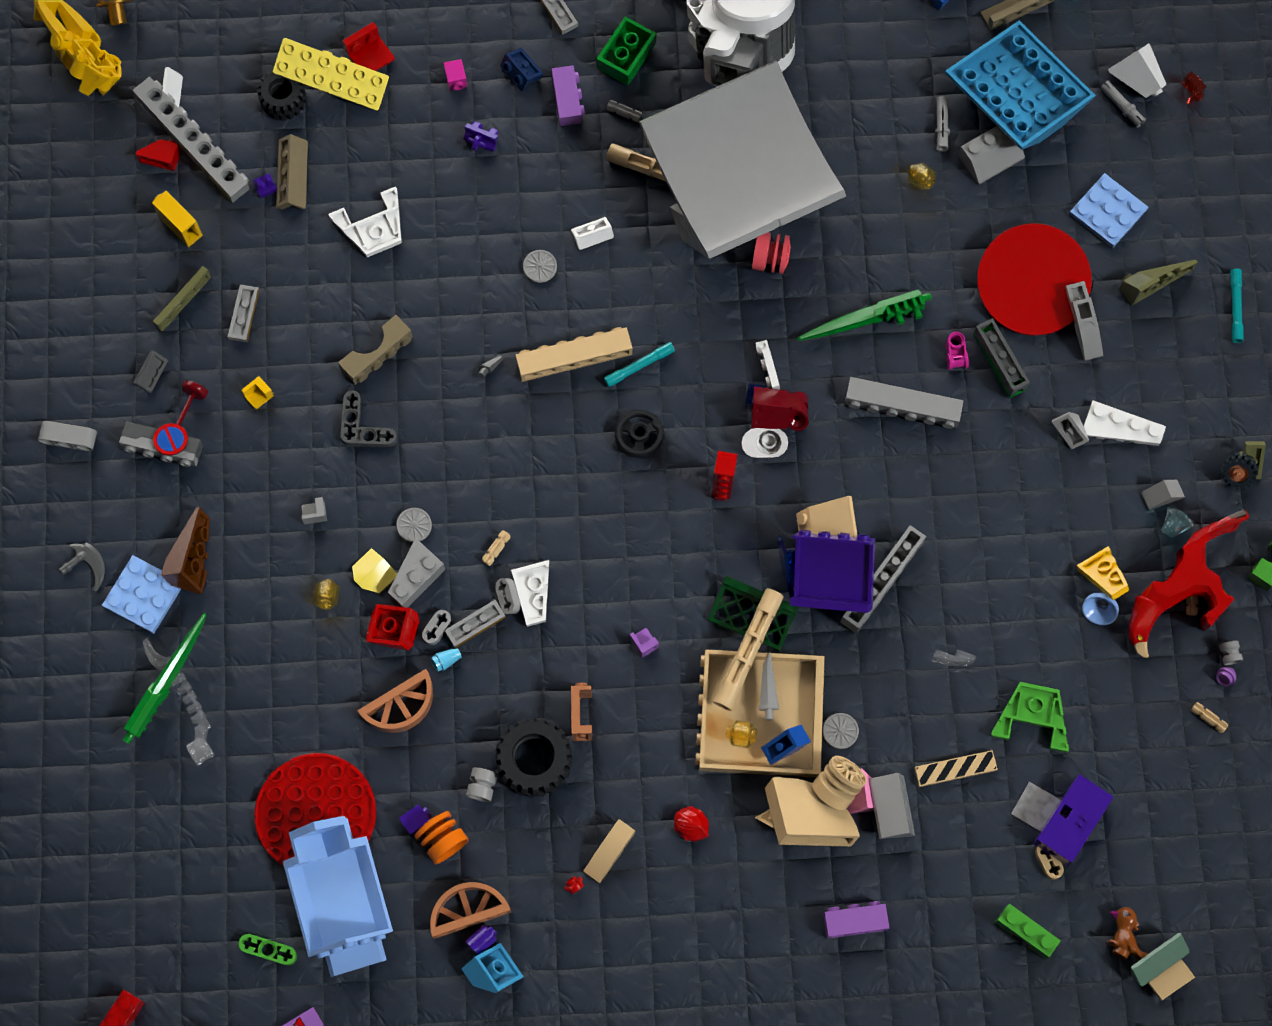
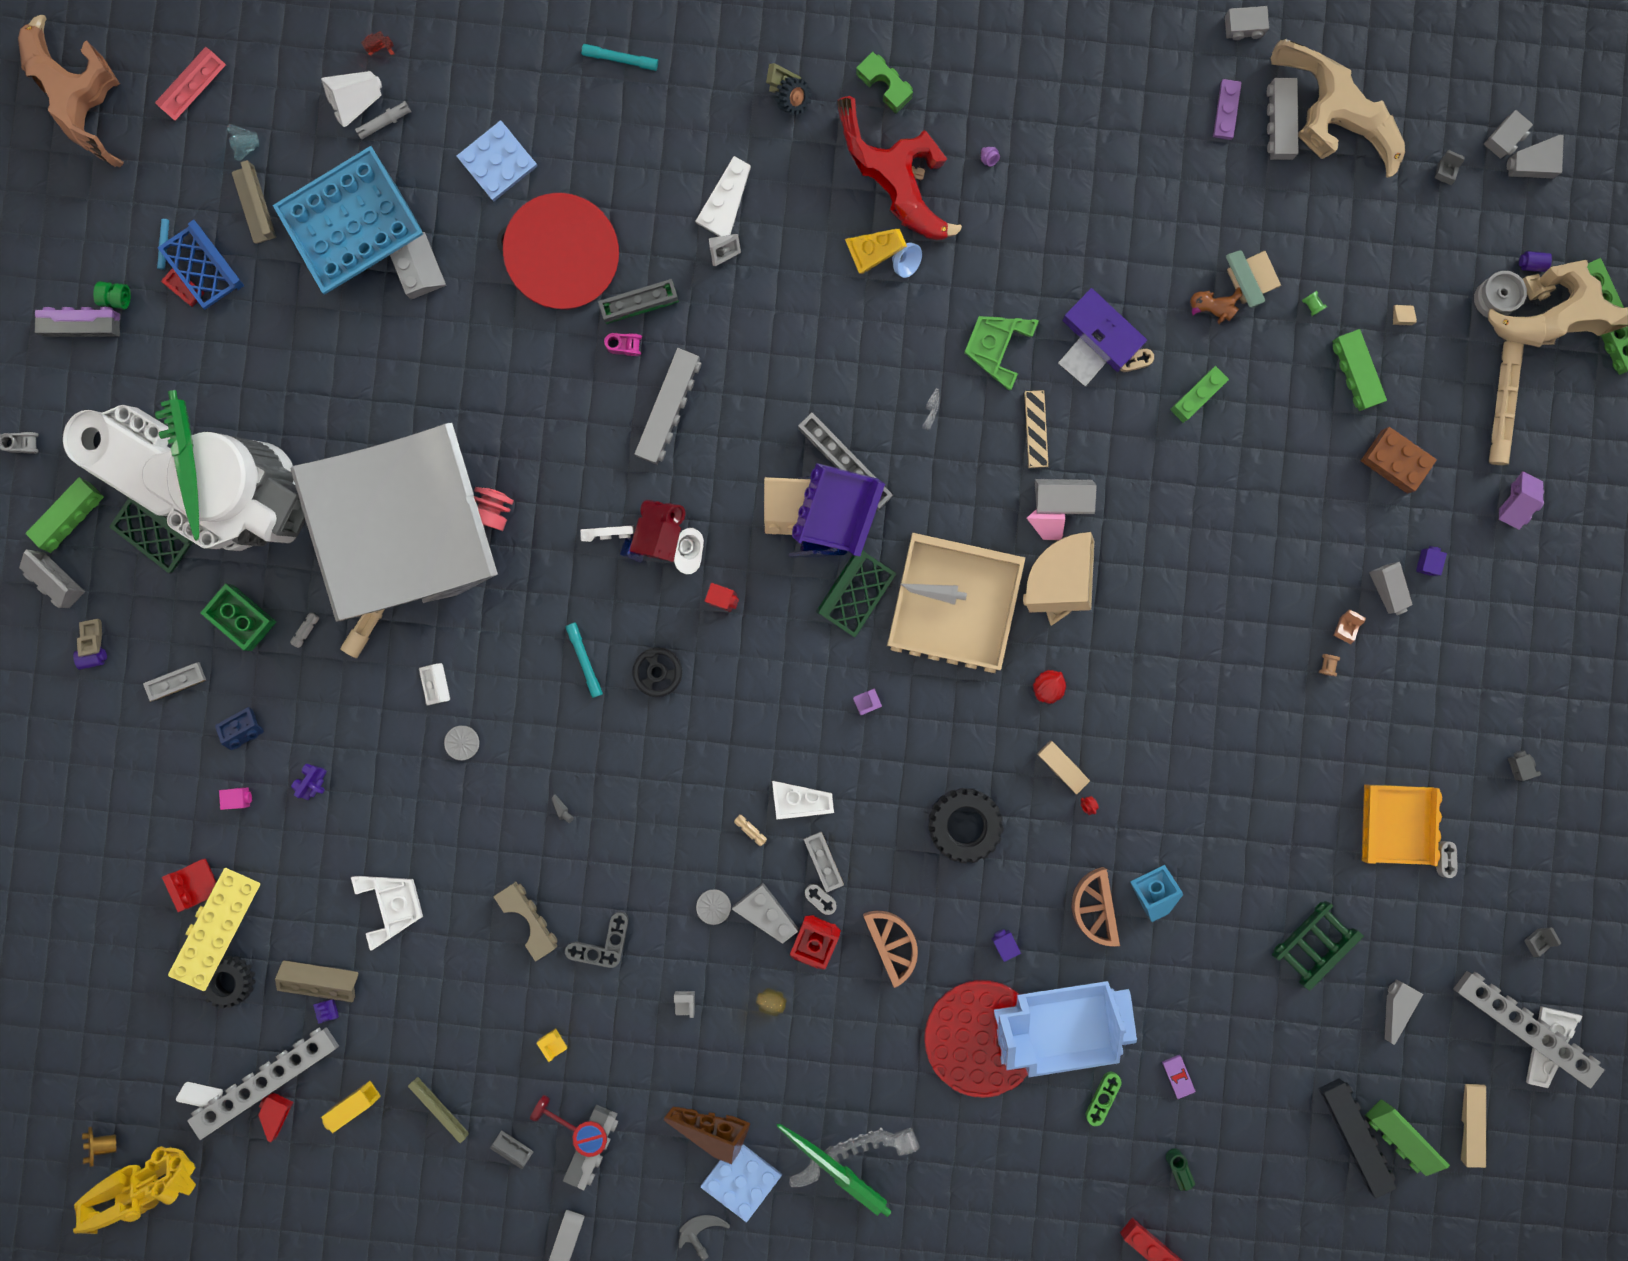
camera: 85 degrees left, 15 degrees up
light grey plate [228,285,260,342] -> none
light yellow slope [352,548,397,594] -> none
orange wheel [414,811,469,865] -> none
medium azure cone [431,647,462,672] -> none
dark purple brick [465,925,497,955] -> none
light grey wheel [466,767,498,802] -> none
light grey beam [495,578,520,614] -> none
tan brick [516,327,632,382] -> none
medium lavender brick [552,65,585,126] -> none
nougat panel [571,683,592,741] -> none
tan piece [713,588,784,711] -> none
clear yellow head [726,720,758,748] -> none
blue slope [761,725,811,765] -> none
green piece [798,289,932,341] -> none
tan wheel [812,756,867,810] -> none
light grey wheel [823,713,859,749] -> none
medium lavender brick [823,901,889,939] -> none
clear yellow head [908,162,936,190] -> none
light grey pin [935,96,950,151] -> none
light grey slope [1065,281,1103,361] -> none
olive wedge [1119,259,1198,306] -> none
light grey slope [1141,480,1185,510] -> none
clear light blue rock [1161,505,1194,539] -> none
tan axle [1191,702,1228,733] -> none
light grey wheel [1219,641,1243,665] -> none

